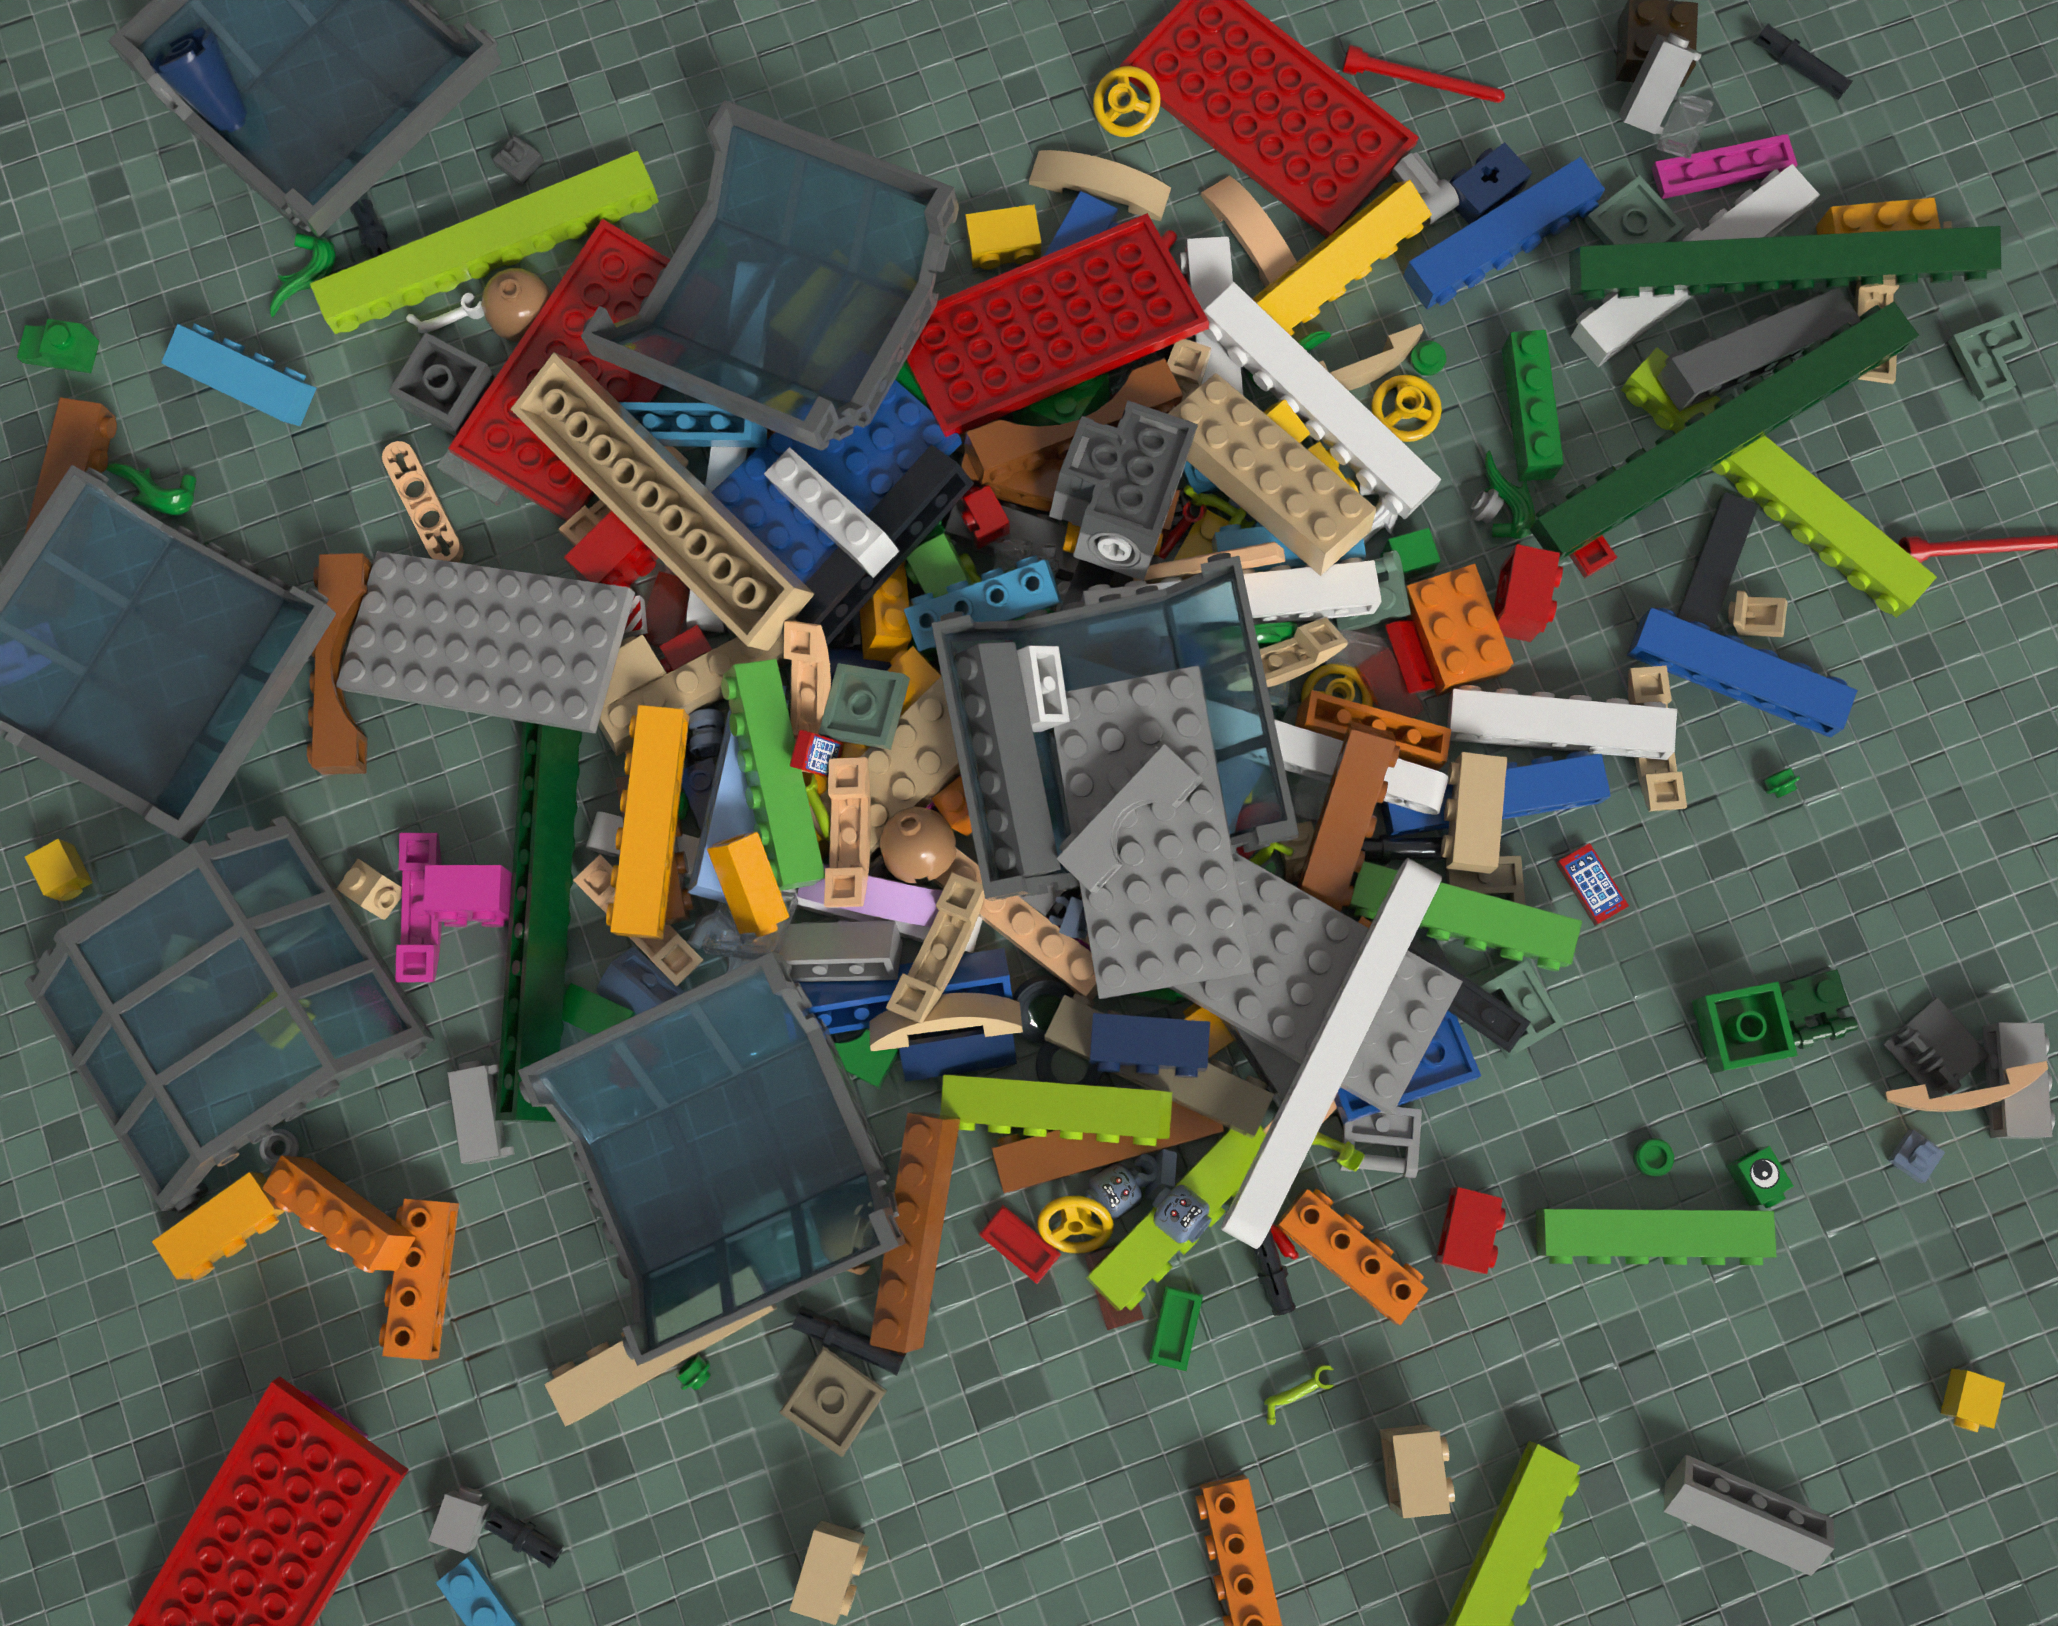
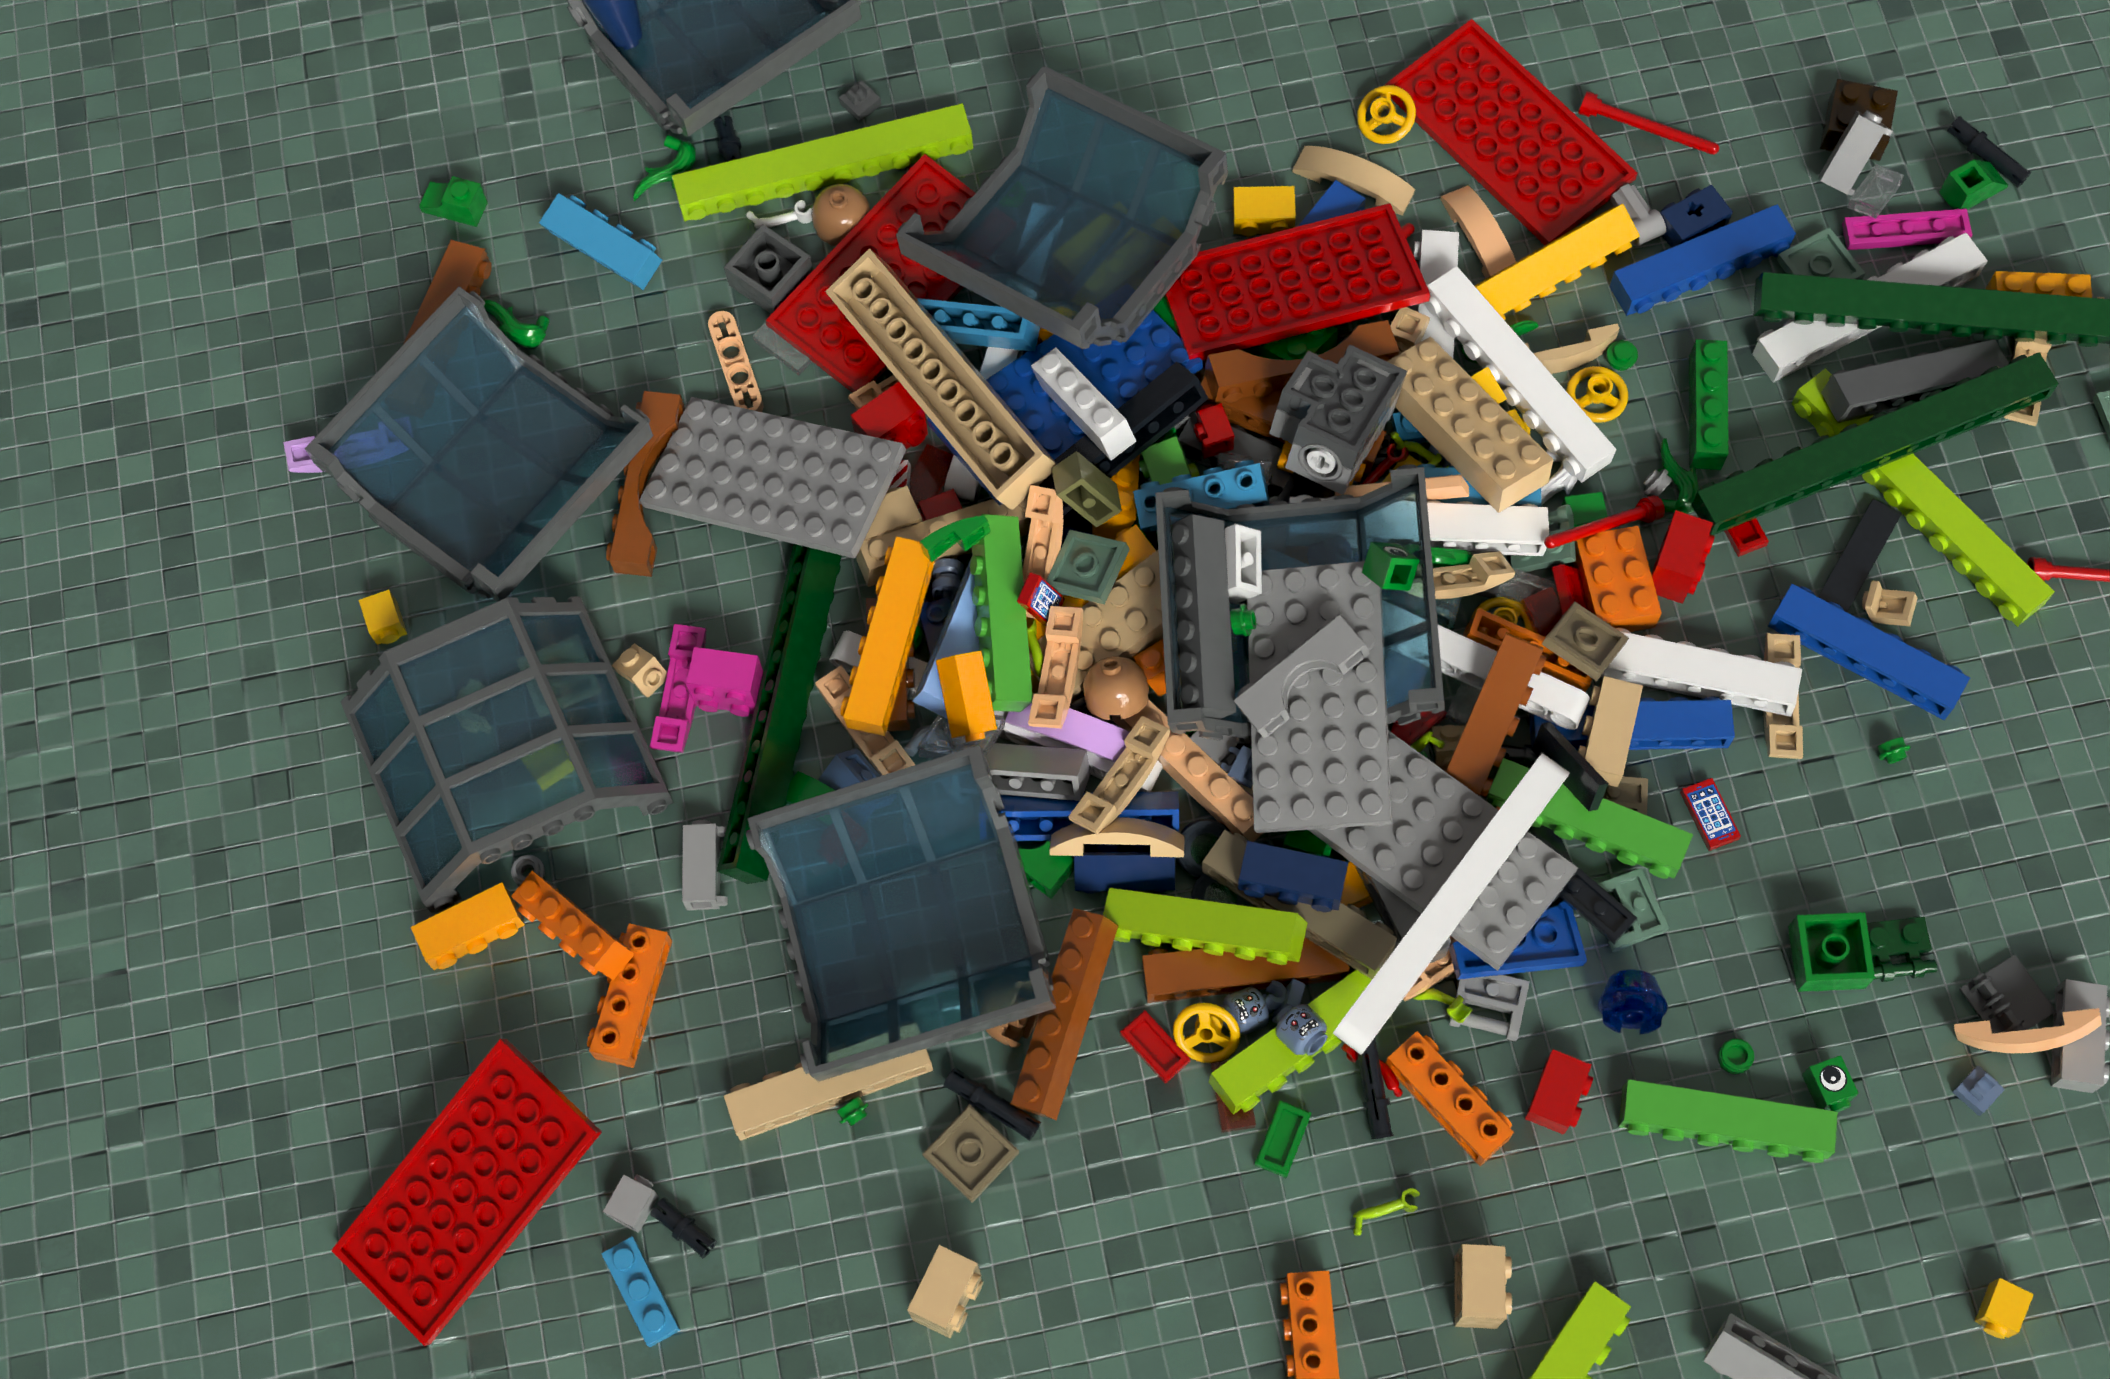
camera: 15 degrees right, 10 degrees down
none -> green slope [920,515,990,562]
none -> olive brick [1052,451,1122,528]
none -> green plate [1230,604,1257,637]
none -> green brick [1362,542,1419,591]
none -> black tile [1531,722,1608,811]
none -> dark tan plate [1542,601,1629,681]
none -> red piece [1544,495,1665,549]
none -> clear blue cone [1598,969,1668,1034]
none -> green slope [1939,159,2008,210]

